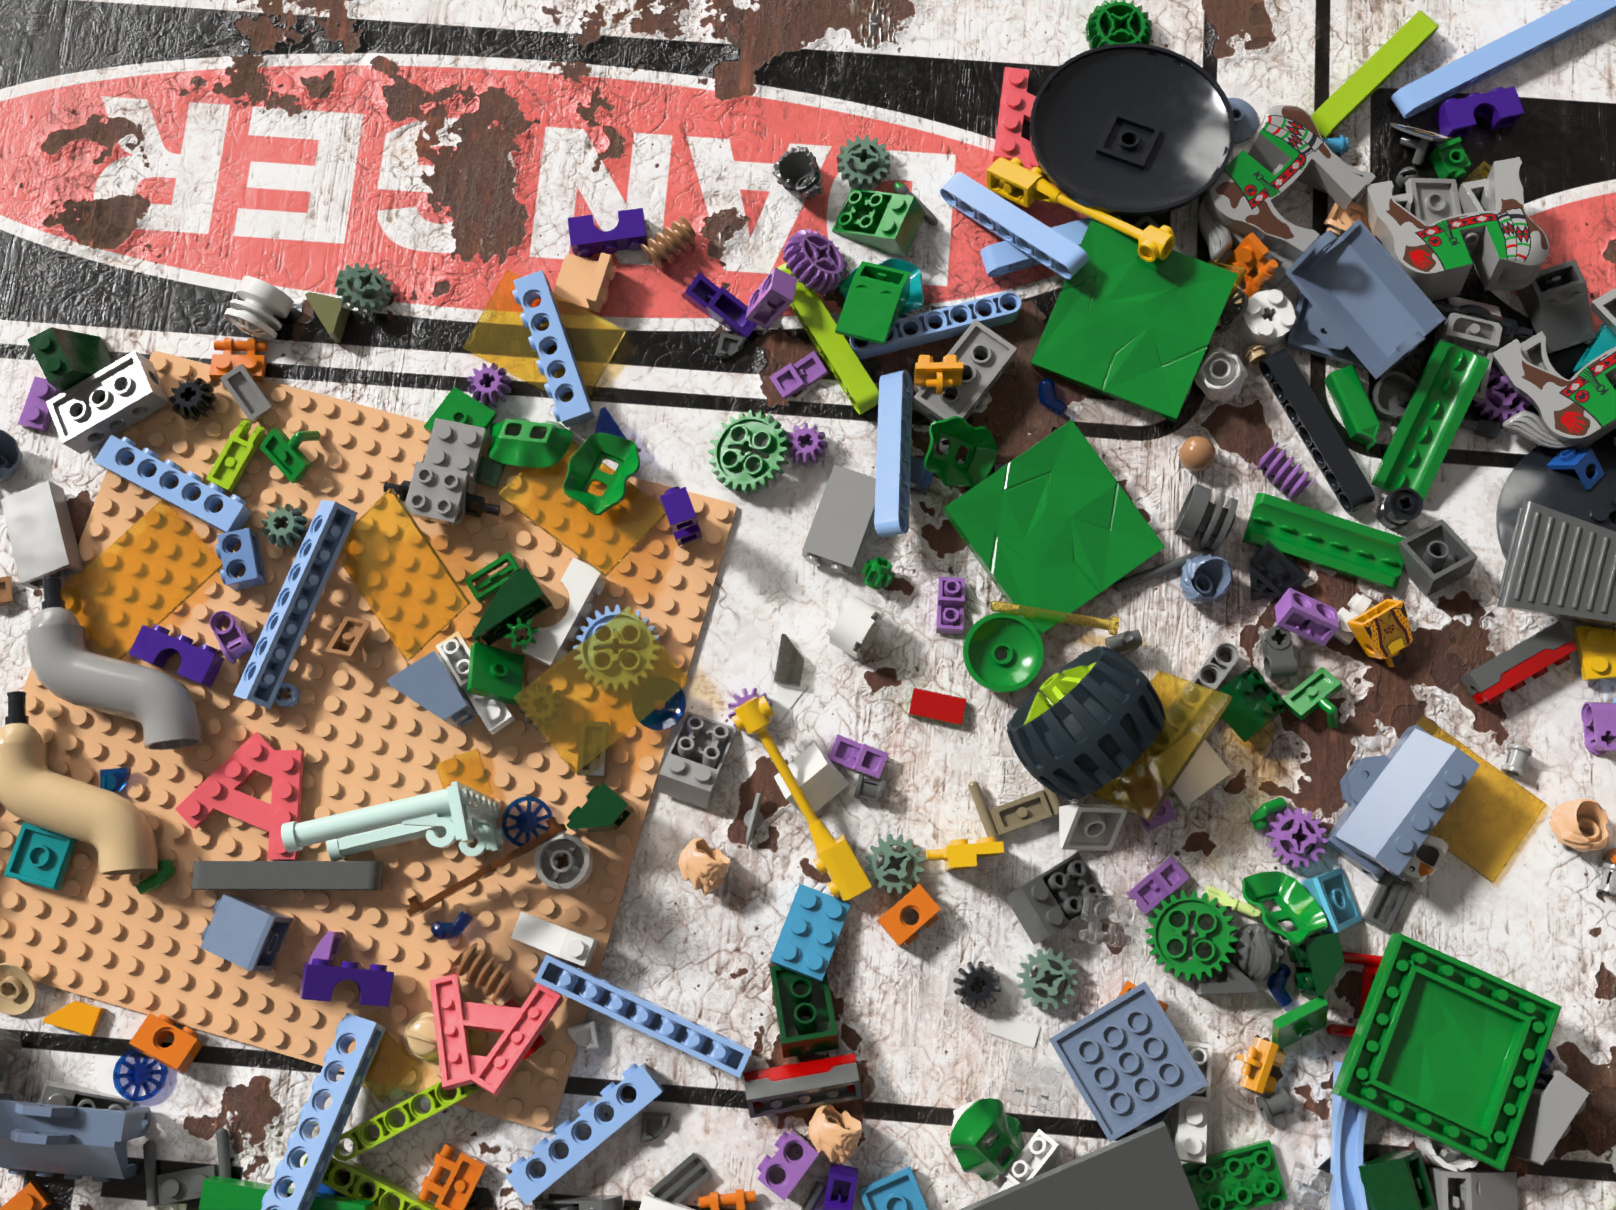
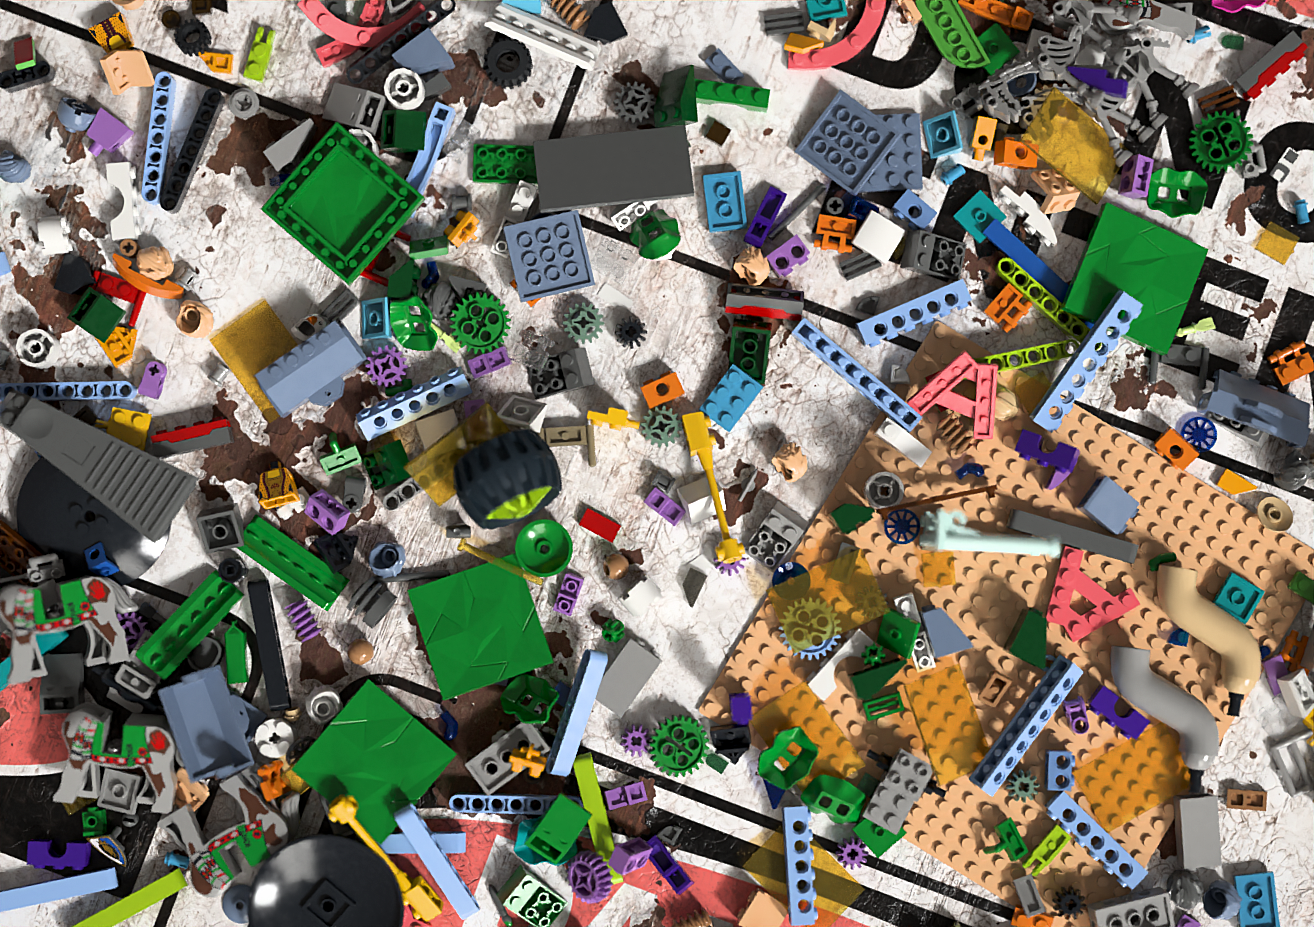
camera: 165 degrees left, 10 degrees up
none -> light blue brick [356,366,473,441]
none -> medium nougat piece [603,554,629,580]
none -> clear green piece [706,753,729,774]
none -> black slope [710,724,751,765]
none -> dark green slope [1003,607,1047,670]
none -> dark grey hair [1166,870,1204,910]

